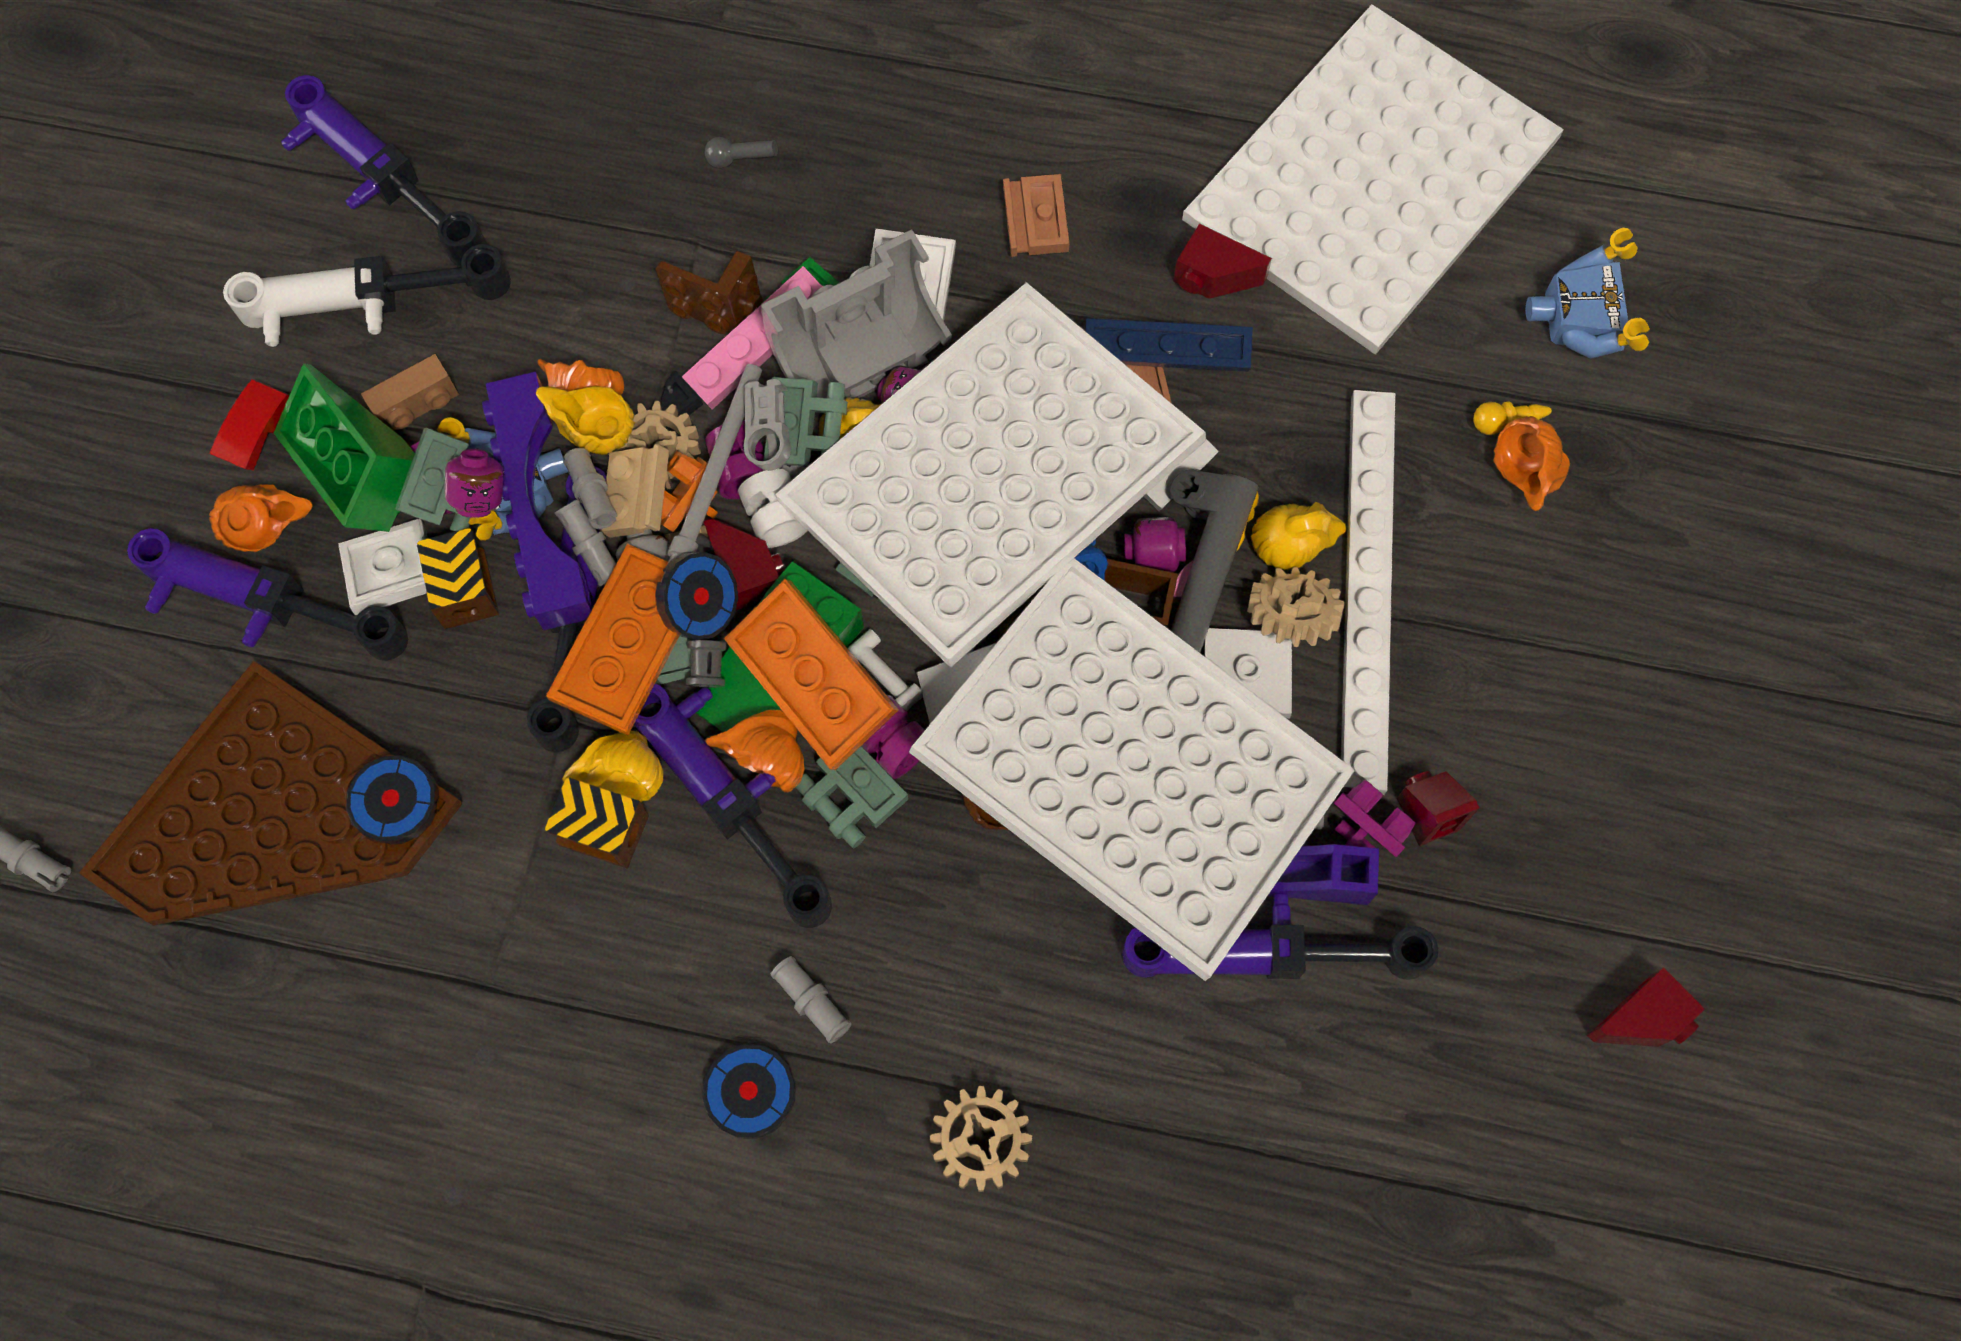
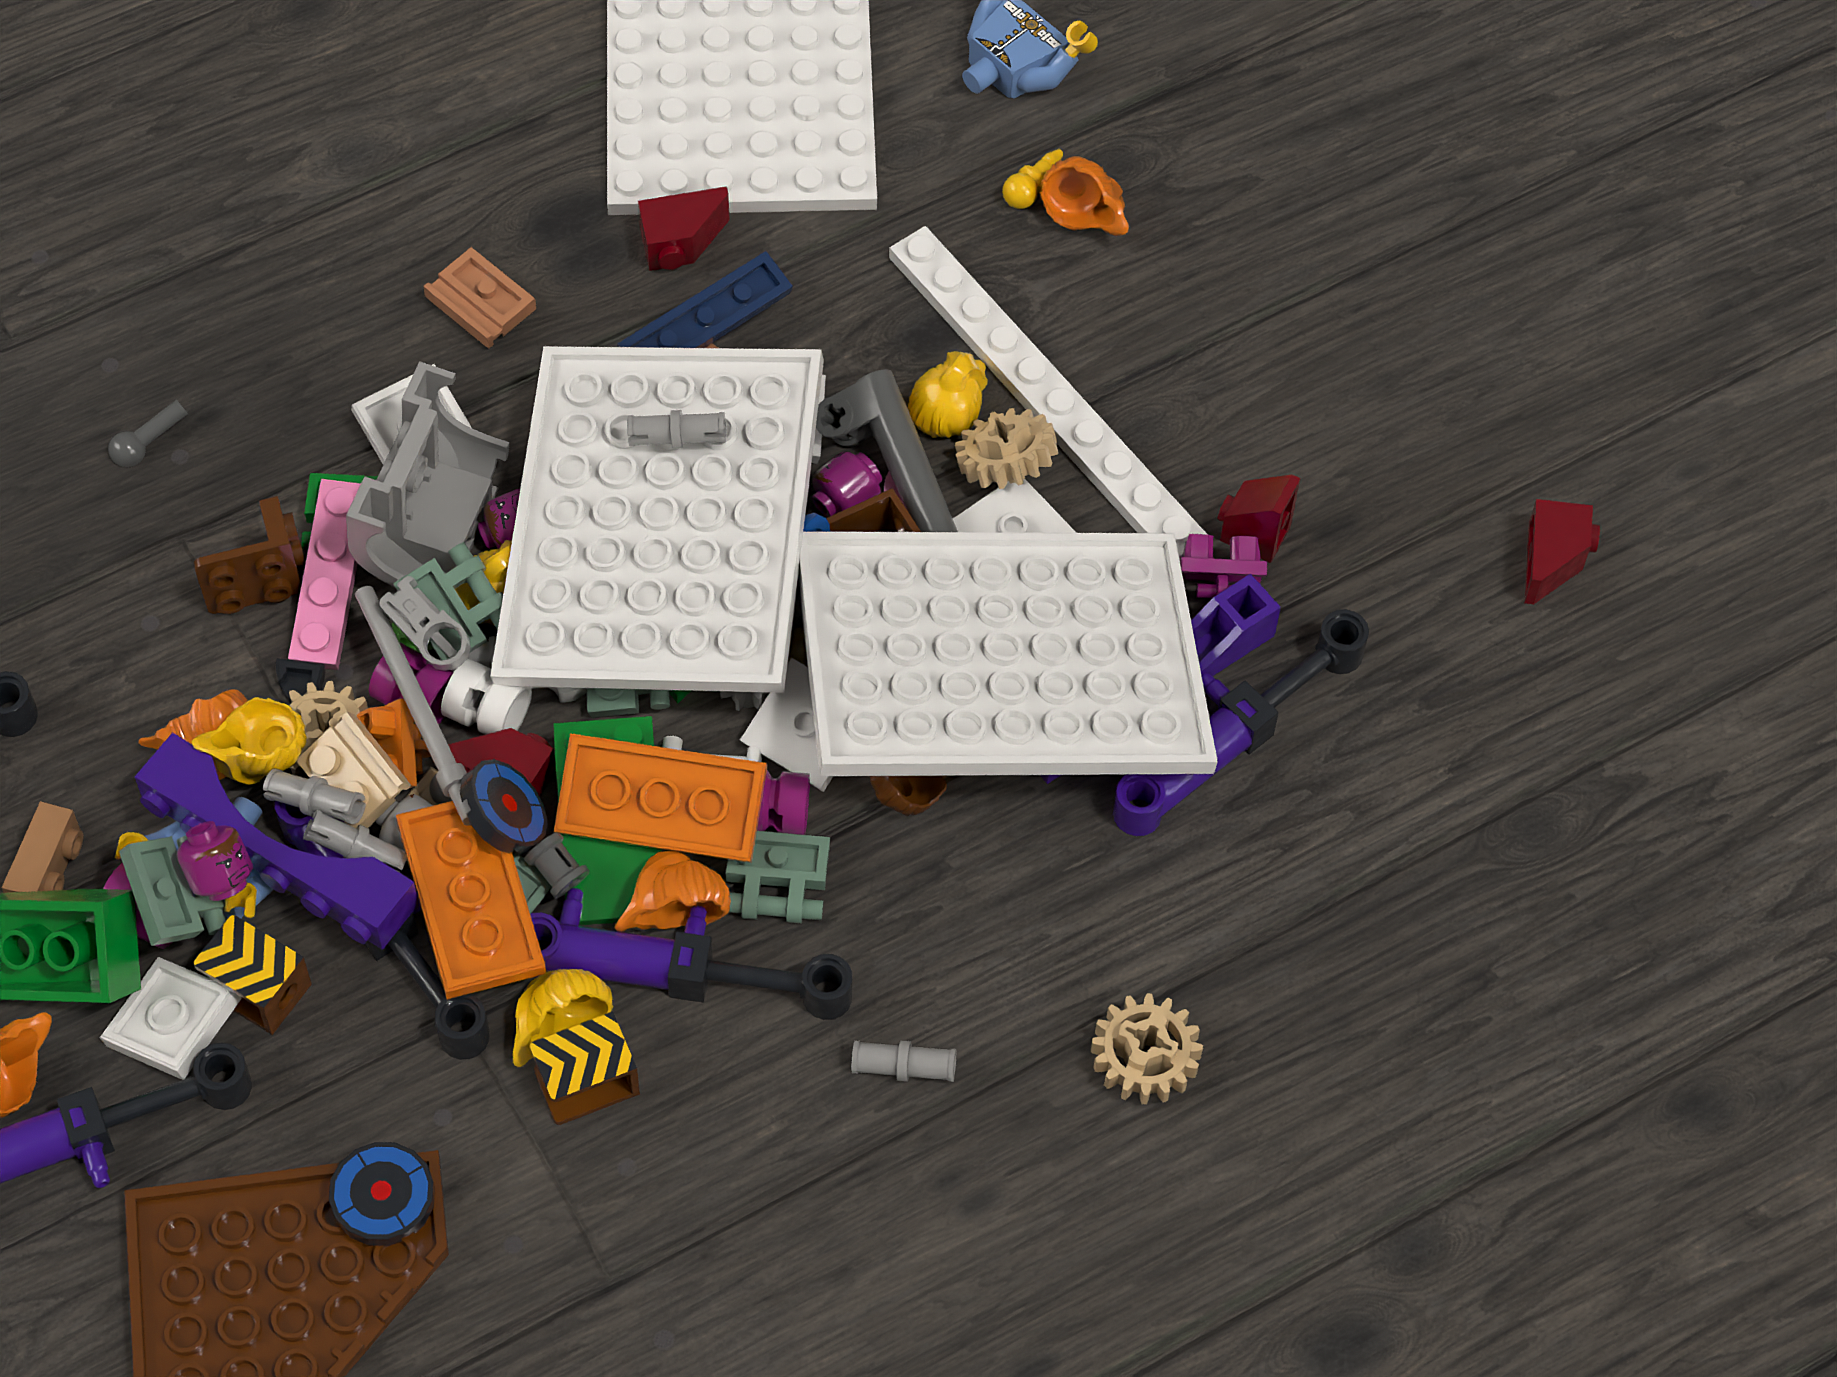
camera: 45 degrees left, 10 degrees down
tile [702,1044,796,1139] -> none
none -> light grey pin [627,410,726,448]

